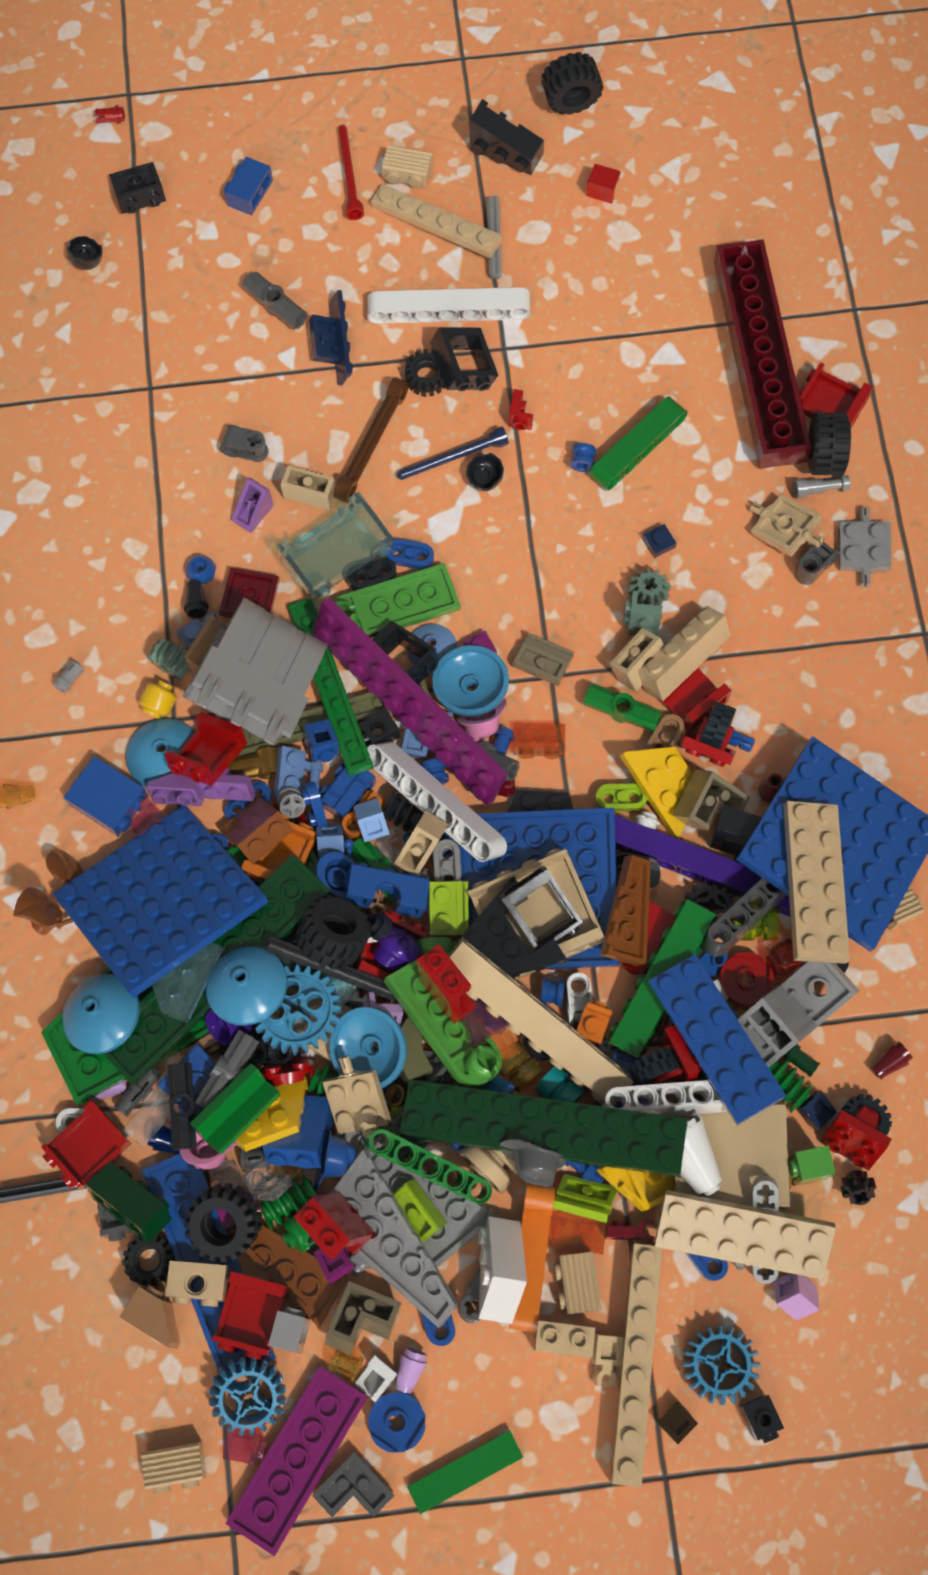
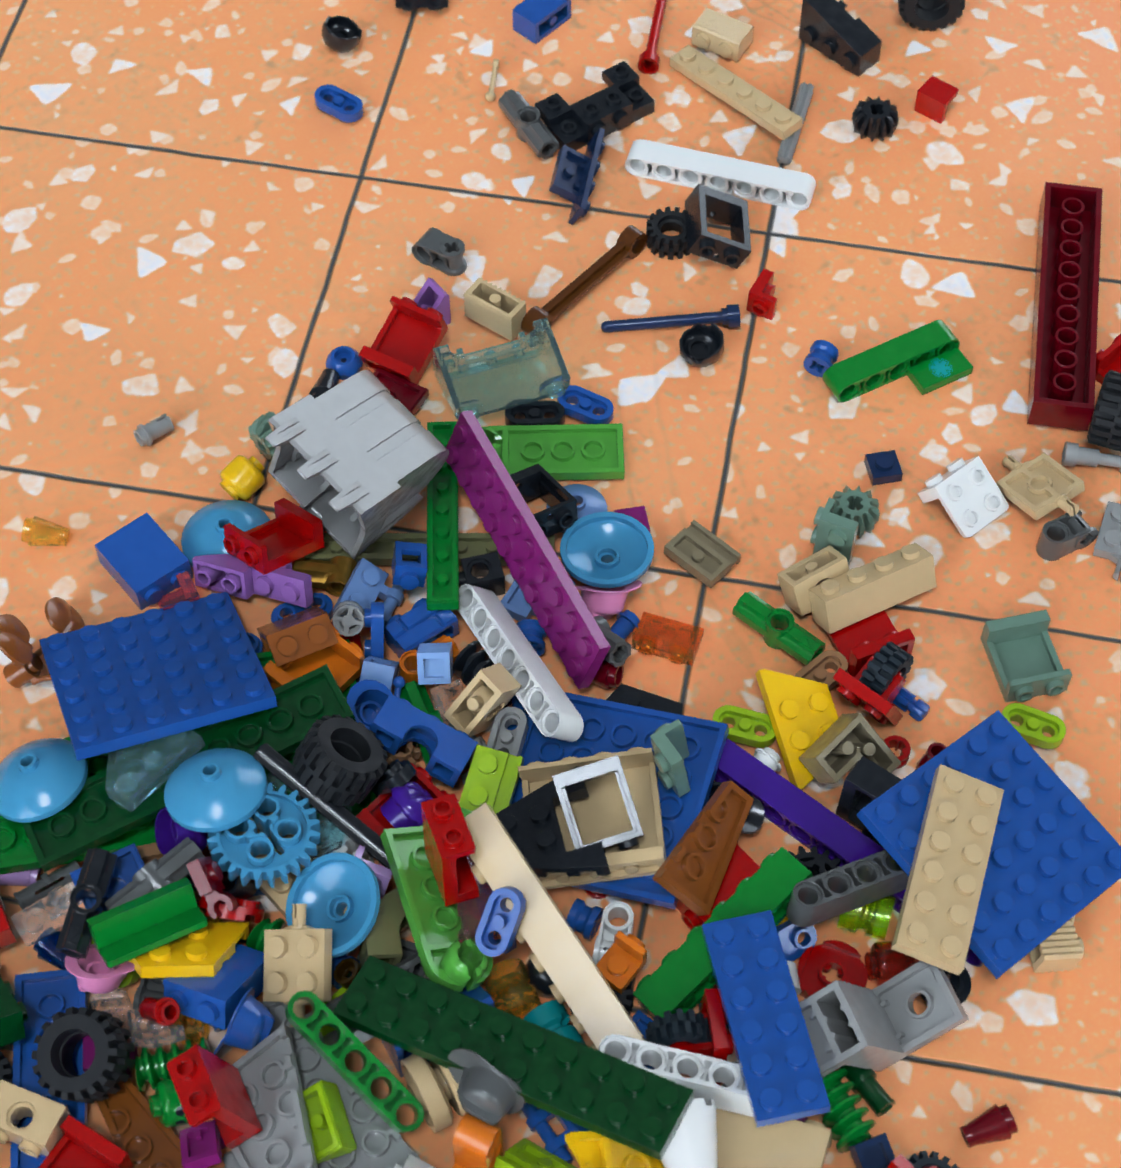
camera: 15 degrees right, 15 degrees down
none -> red pin [139,997,180,1026]
none -> plate [186,856,238,919]
none -> blue plate [314,85,363,123]
none -> red panel [359,296,448,385]
none -> plate [475,886,526,957]
none -> tan hinge [485,59,499,102]
none -> black bracket [535,61,655,150]
none -> sand green bracket [650,719,691,797]
none -> black gear [852,96,899,142]
none -> red bush [884,735,911,769]
none -> green tile [907,347,973,395]
none -> white bracket [917,456,1009,538]
none -> sand green panel [980,610,1072,703]
none -> lime plate [1001,703,1066,749]

